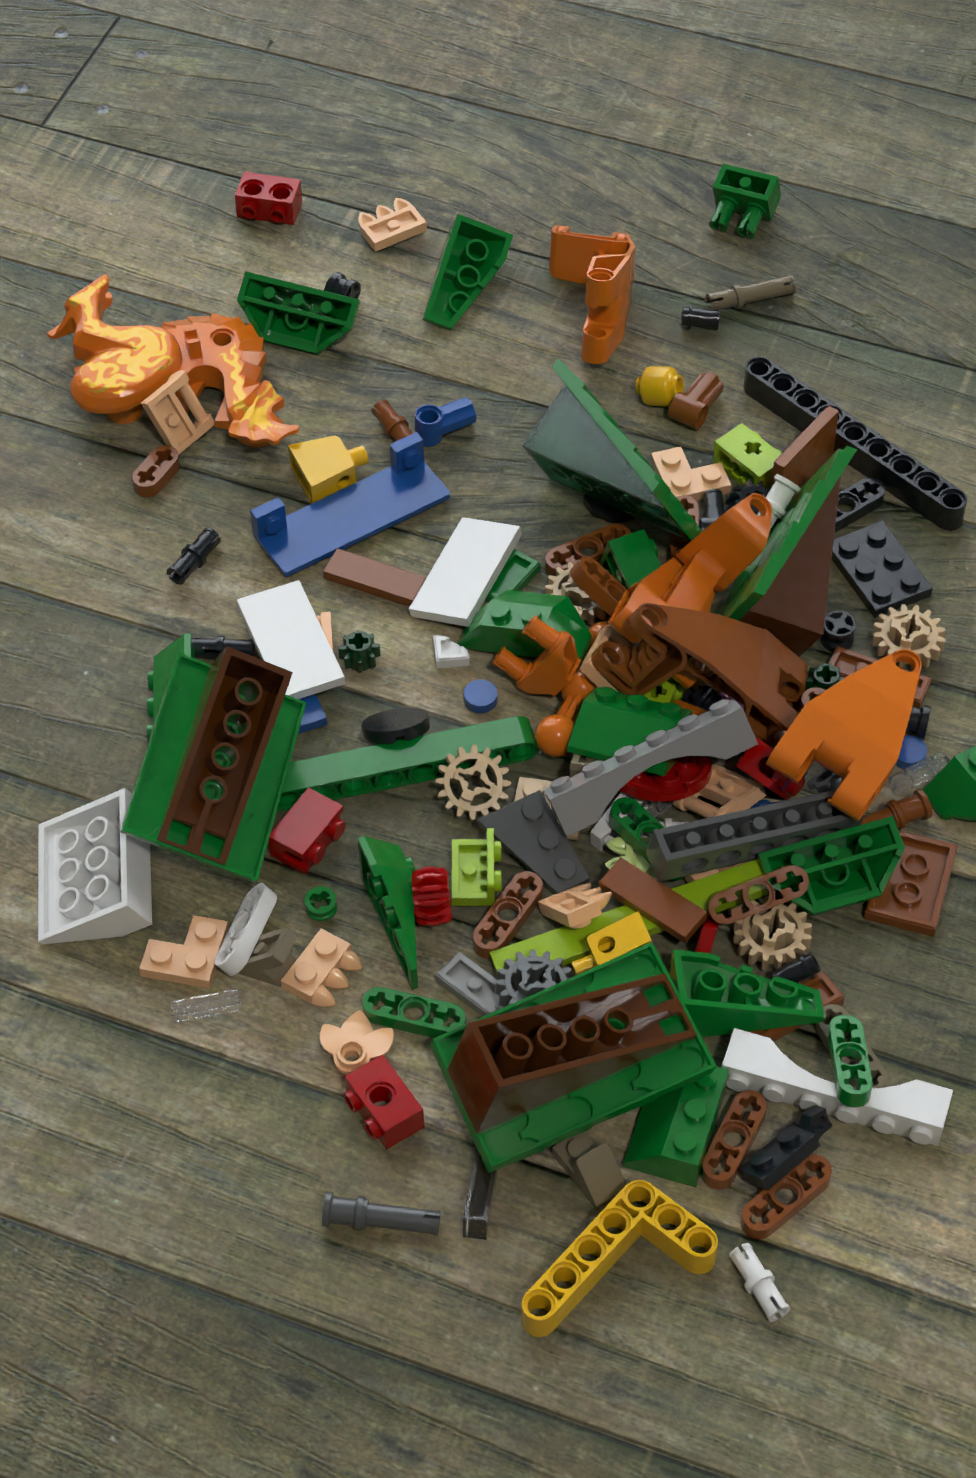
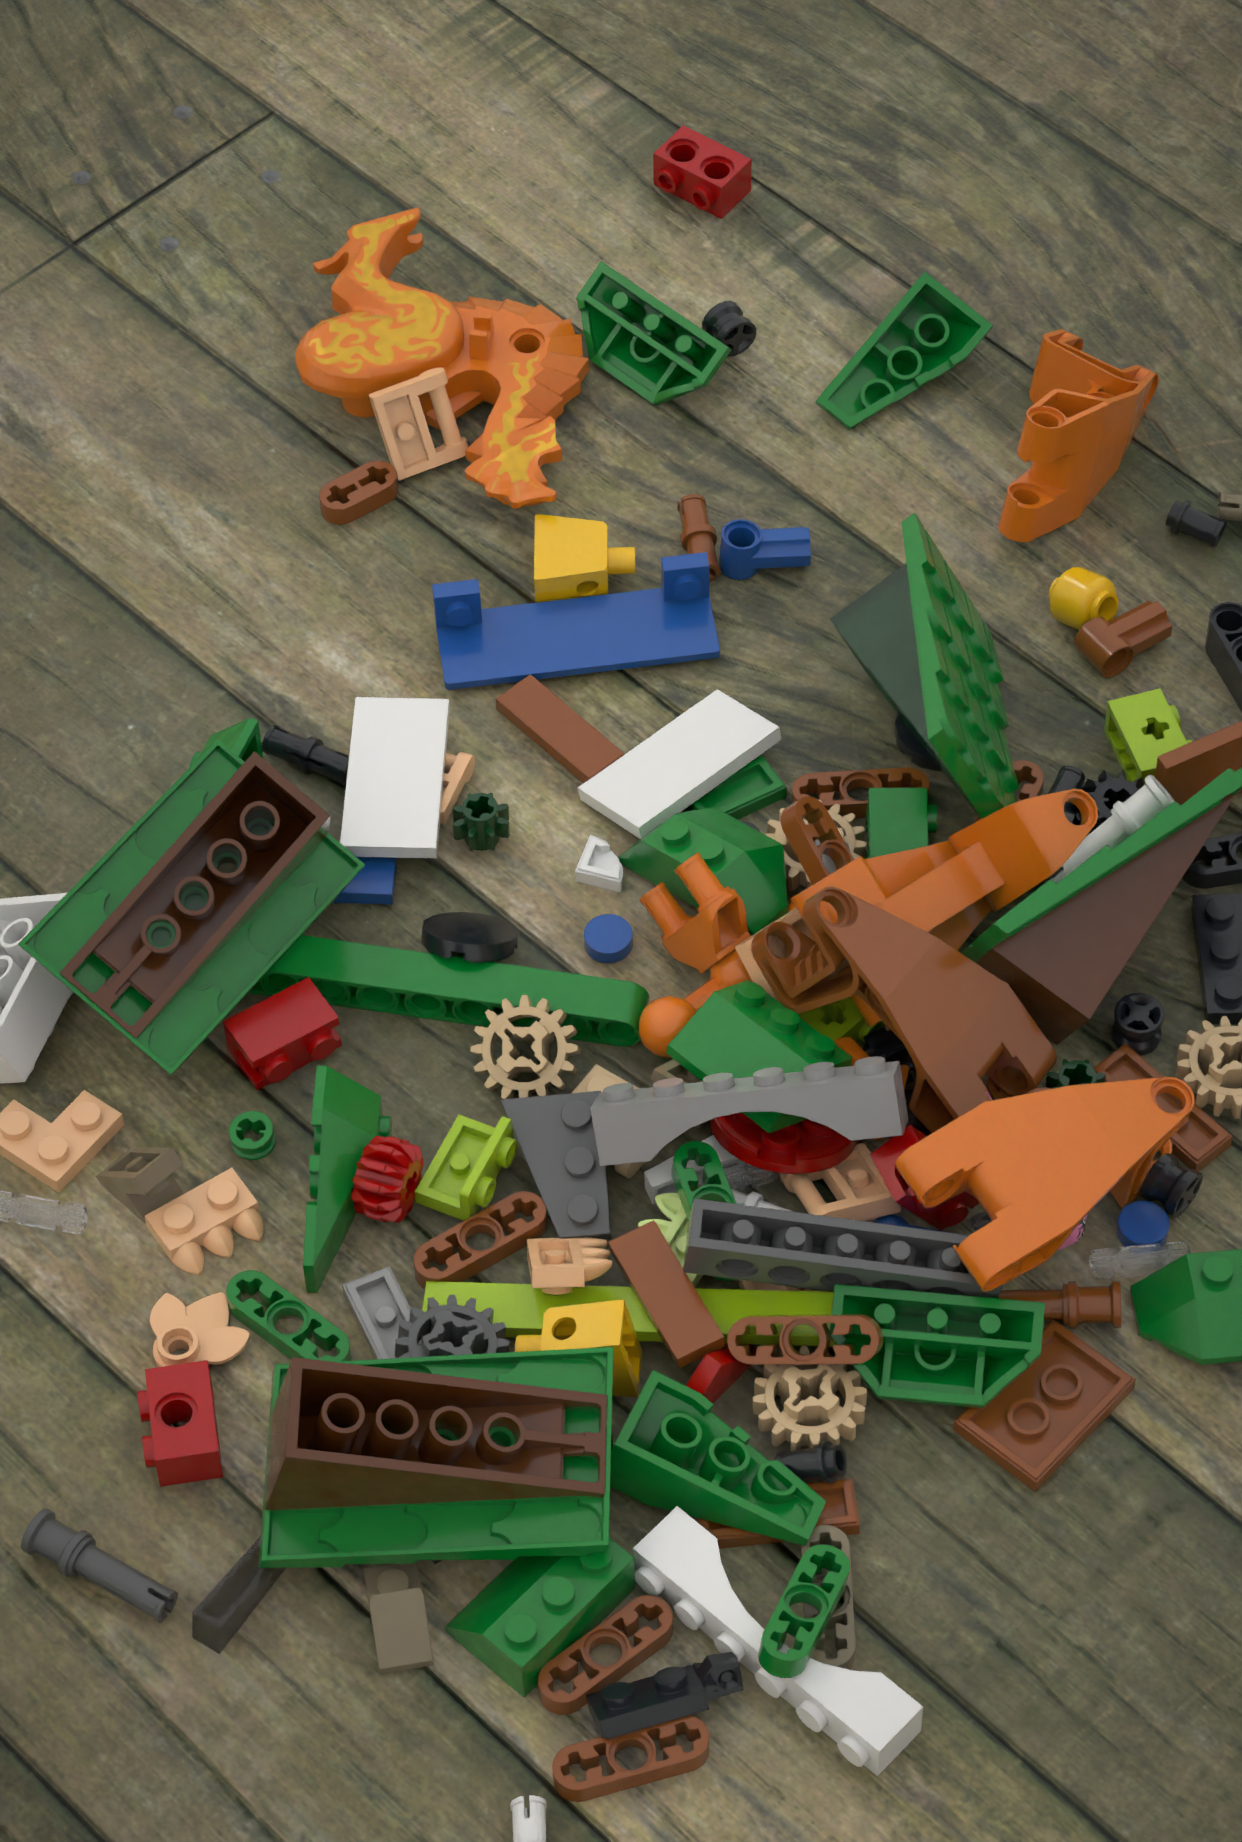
camera: 25 degrees right, 0 degrees up
black pin [166,528,221,585] -> none
white beam [215,883,277,976] -> none
light nougat plate [358,198,427,252] -> none
yellow beam [521,1180,718,1337] -> none
light nougat plate [650,446,732,501] -> none

